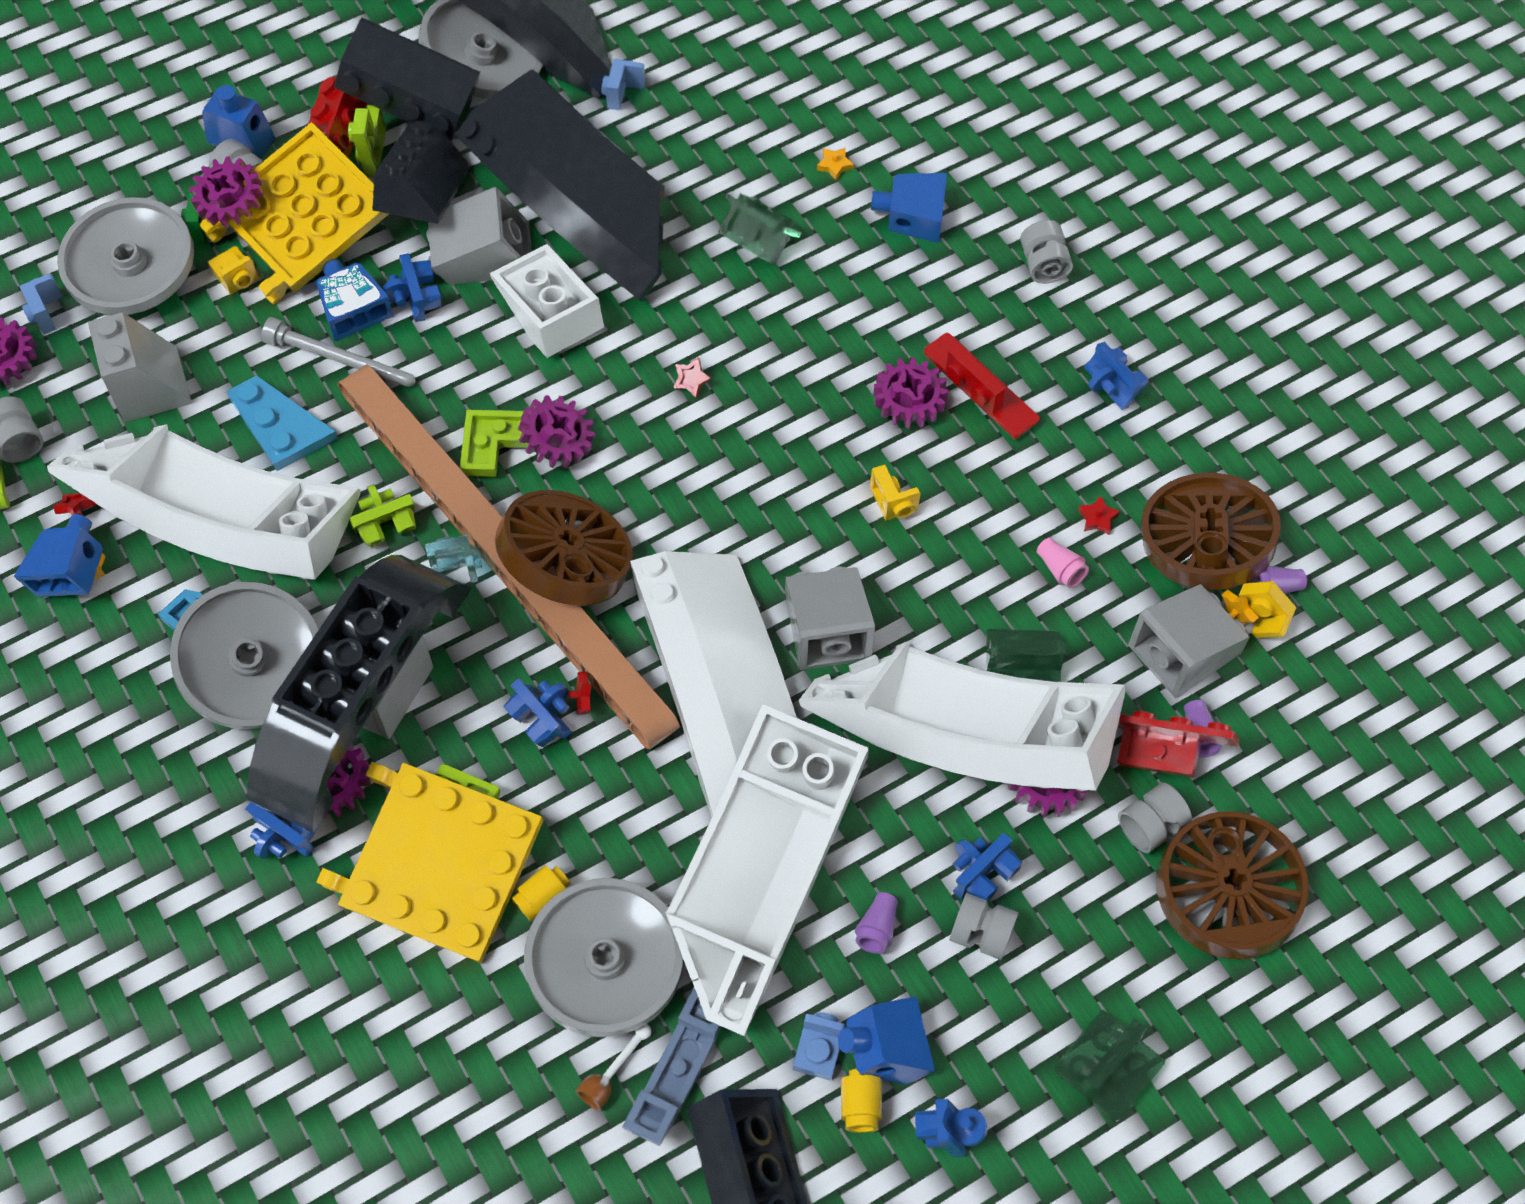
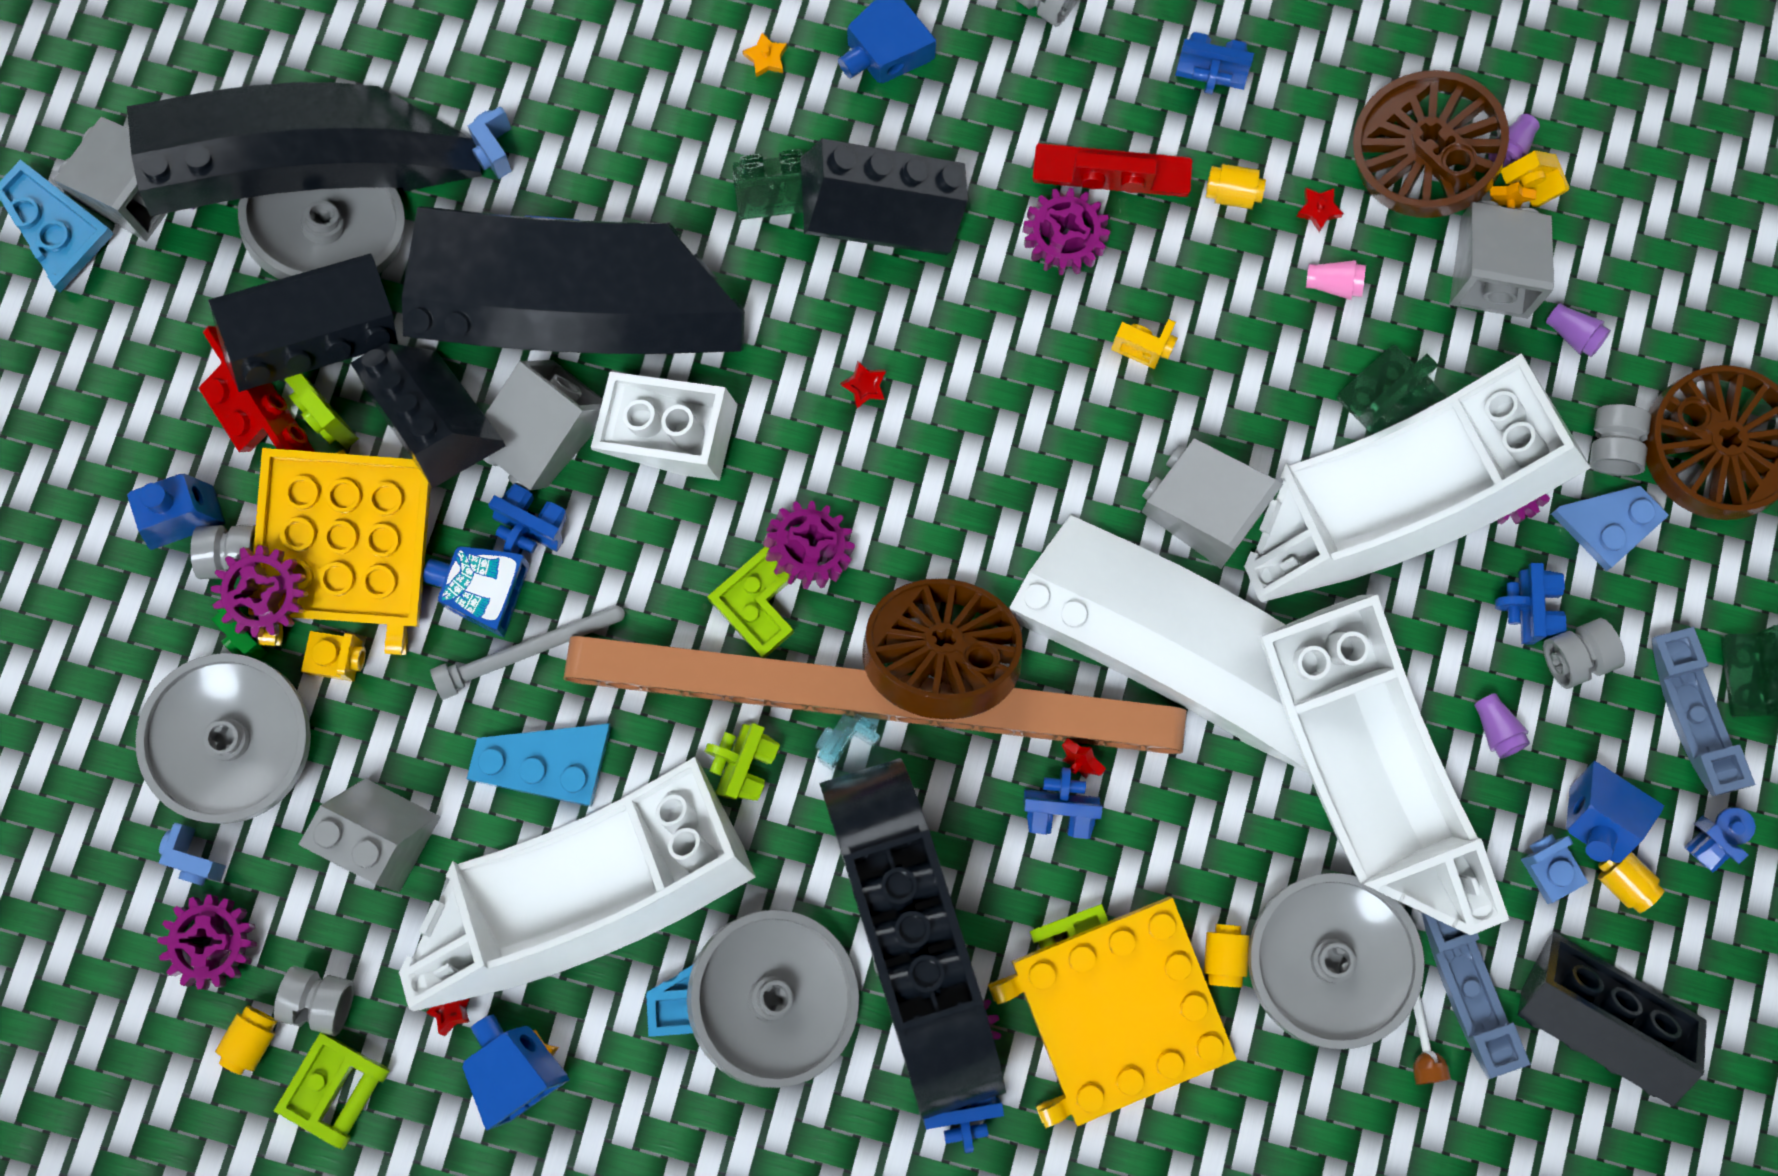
camera: 45 degrees left, 15 degrees up
red bracket [1117,711,1240,778] -> none
none -> black slope [801,138,968,255]
none -> yellow brick [1205,164,1266,210]
none -> medium blue wing [1551,486,1669,571]
none -> sand blue slope [1652,627,1756,797]

